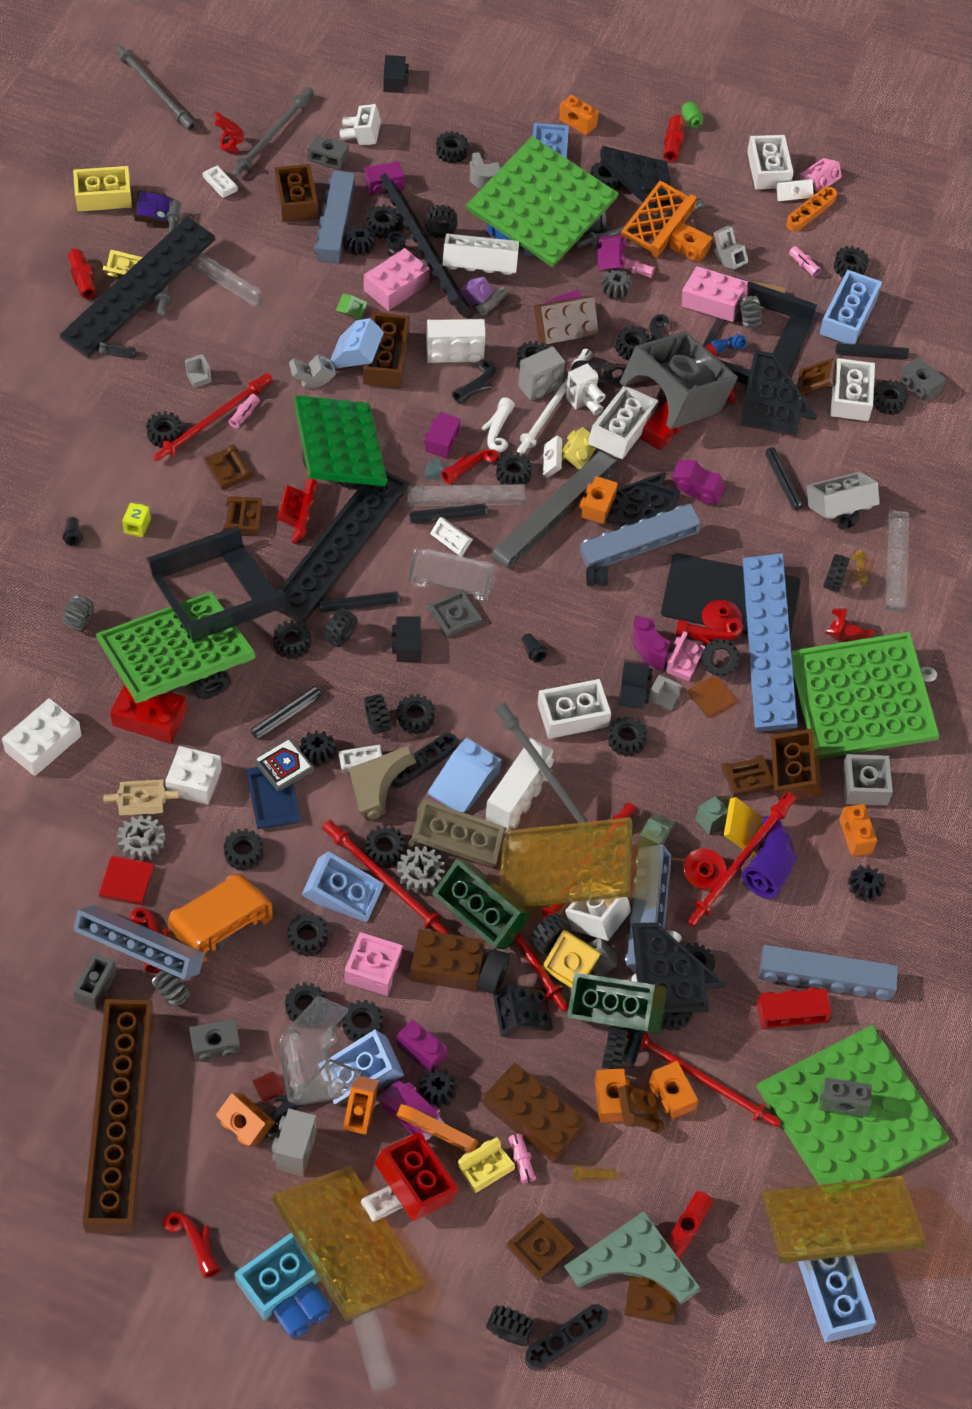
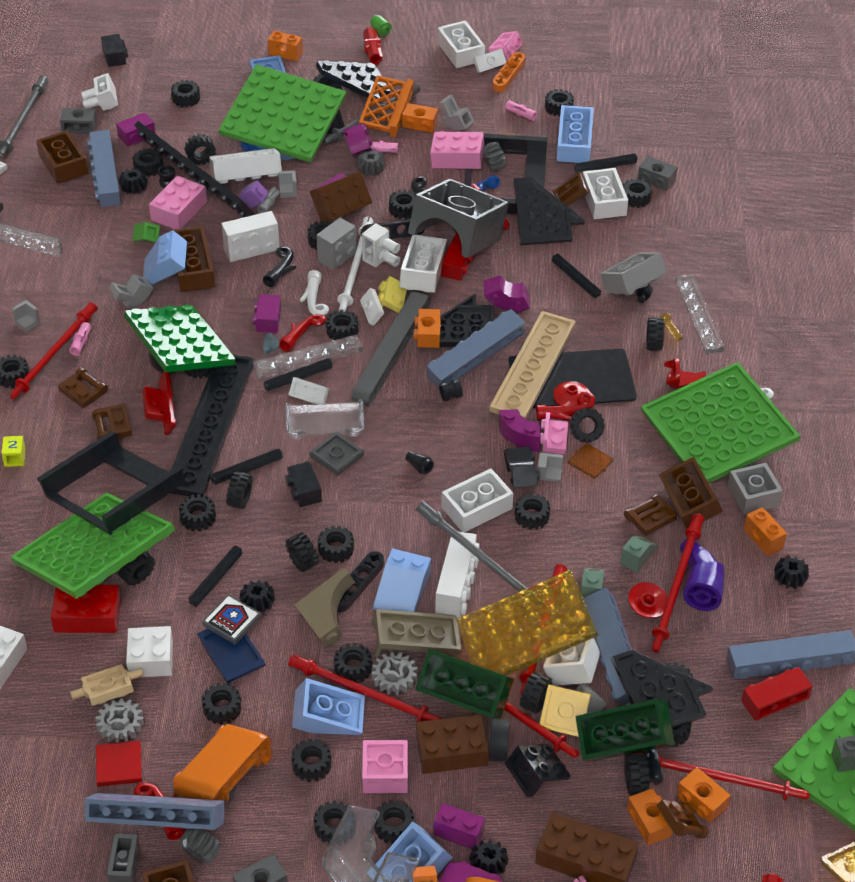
camera: 15 degrees left, 10 degrees down
white plate [338,745,383,773] -> none
light grey brick [470,152,501,189] -> none
yellow tile [724,797,763,856] -> none
medium blue plate [743,553,798,732] -> none
none -> light grey panel [278,171,297,198]
none -> tan plate [489,311,576,419]

